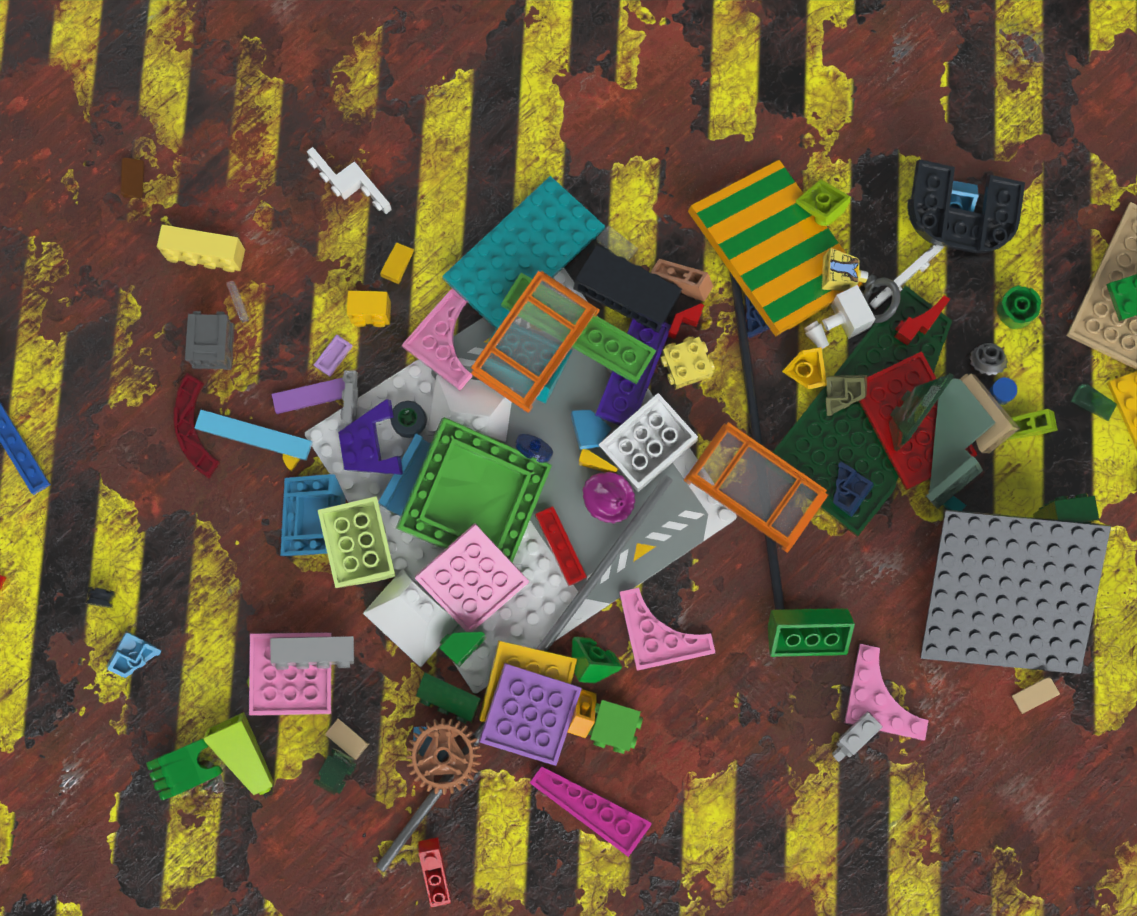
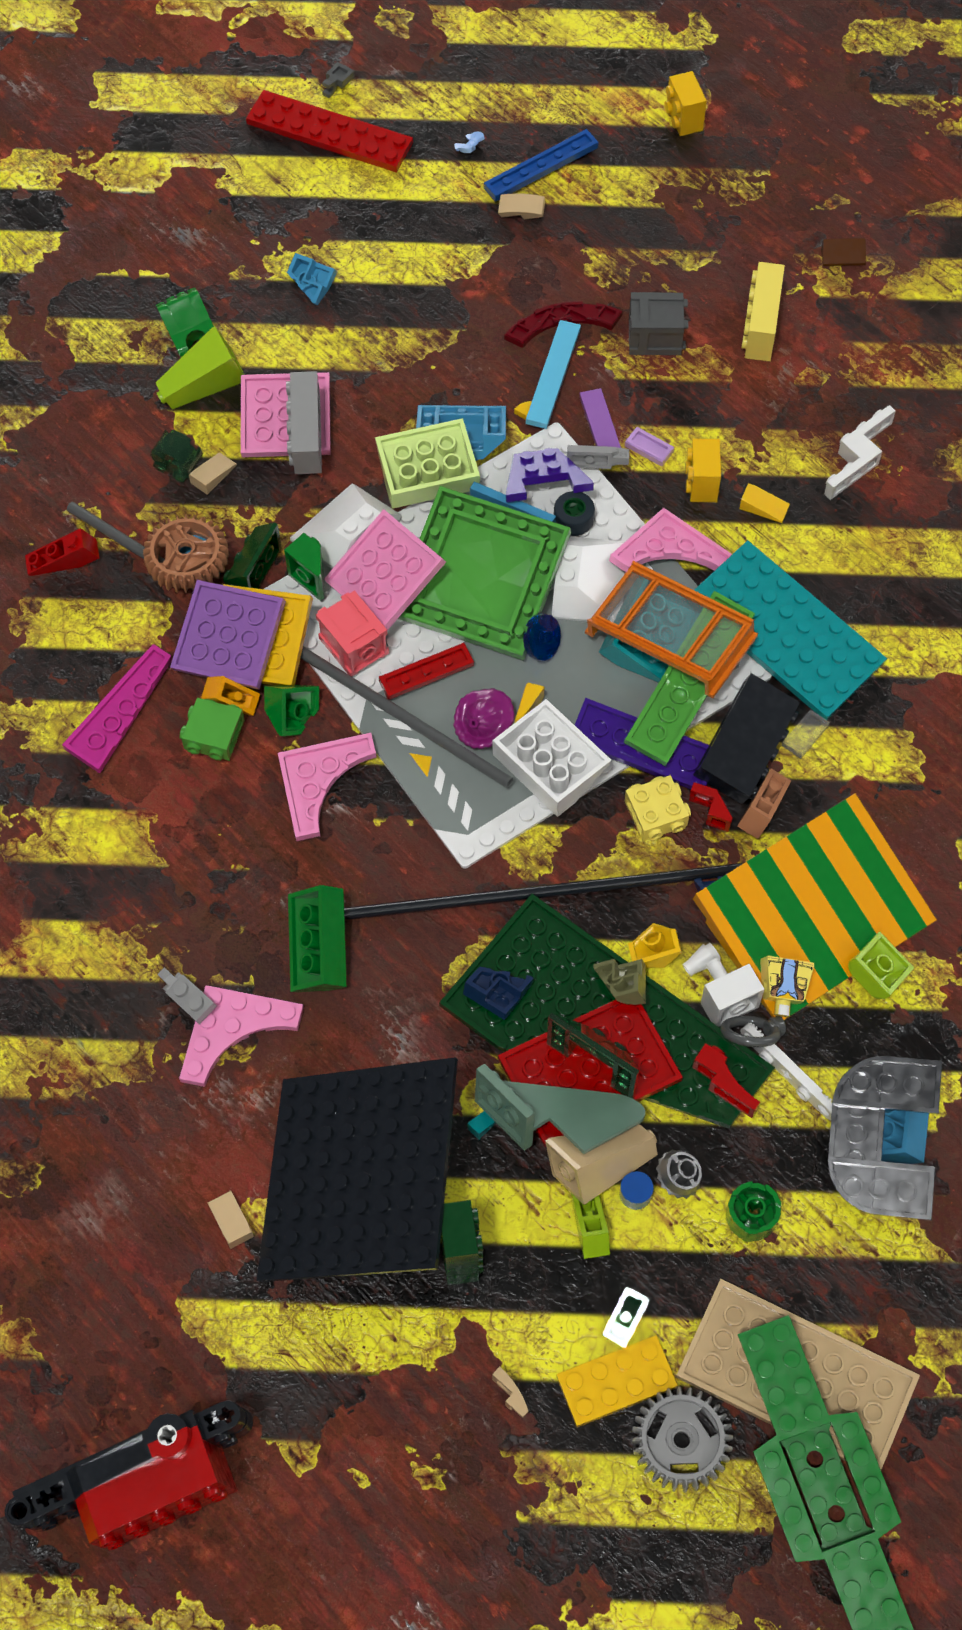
camera: 90 degrees right, 15 degrees down
black wheel [85,587,116,608] -> none
clear tile [226,281,249,323] -> none
dark azure slope [571,410,612,449] -> none
piece [683,422,828,553] -> none
none -> coral container [316,590,389,677]
none -> tan slope [498,194,545,219]

